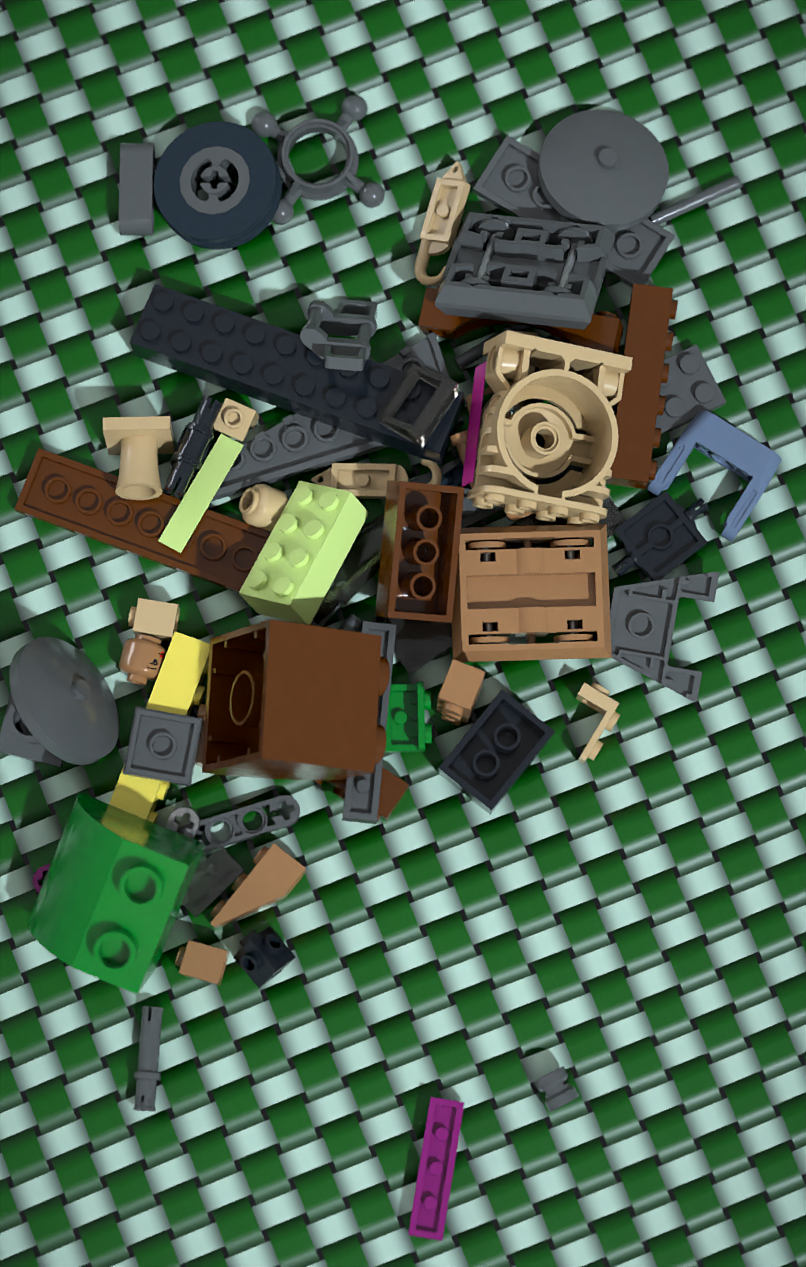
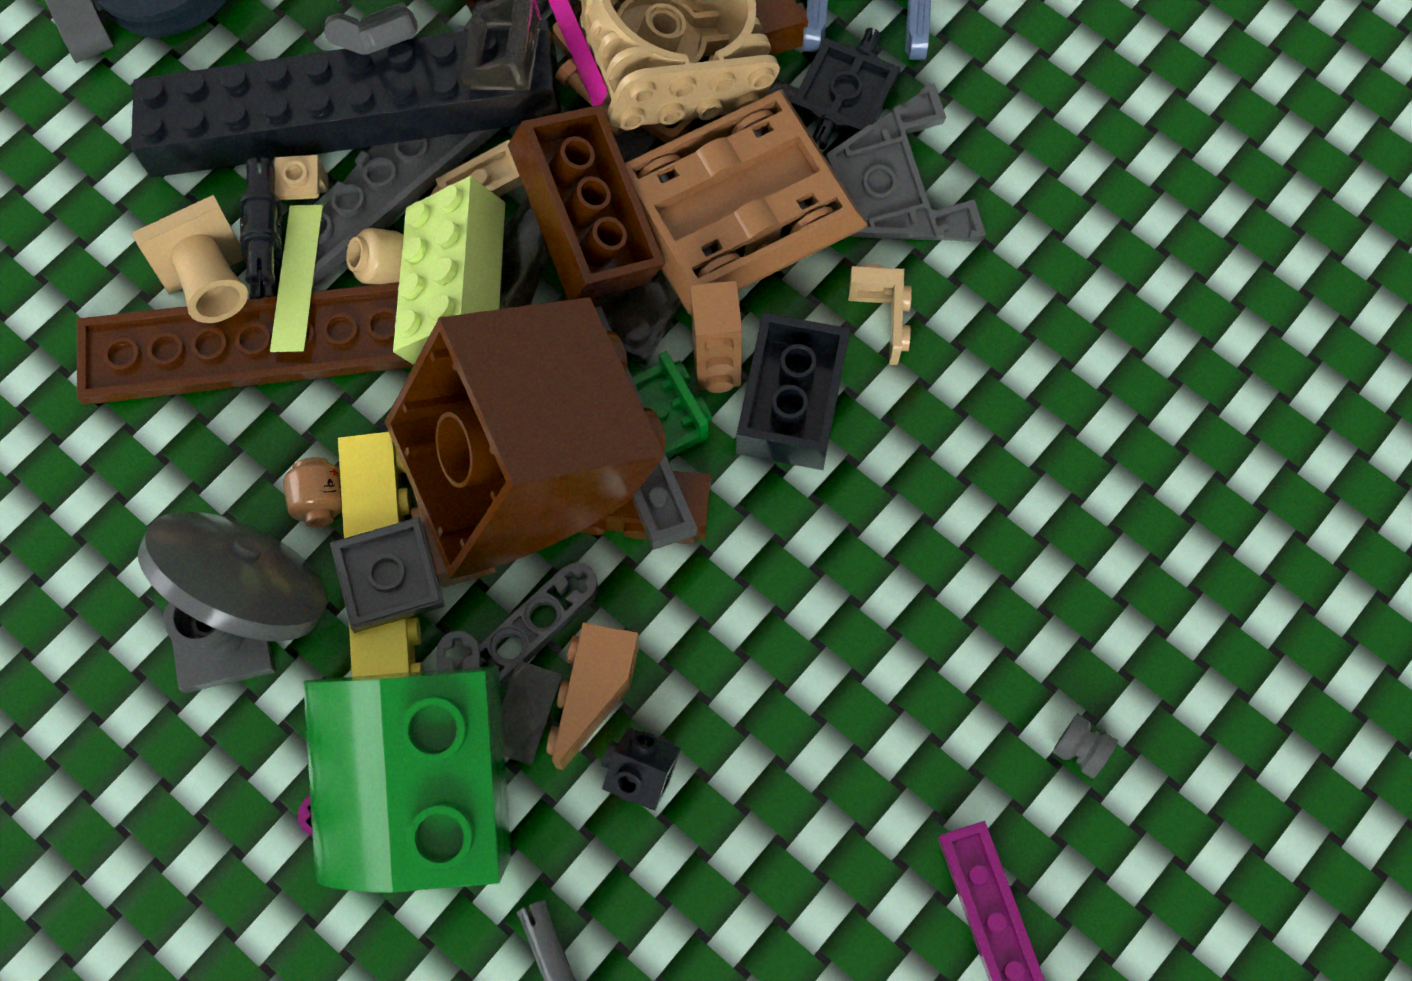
camera: 25 degrees left, 10 degrees down
tan brick [128,598,180,642] -> none
medium nougat brick [175,940,230,986] -> none

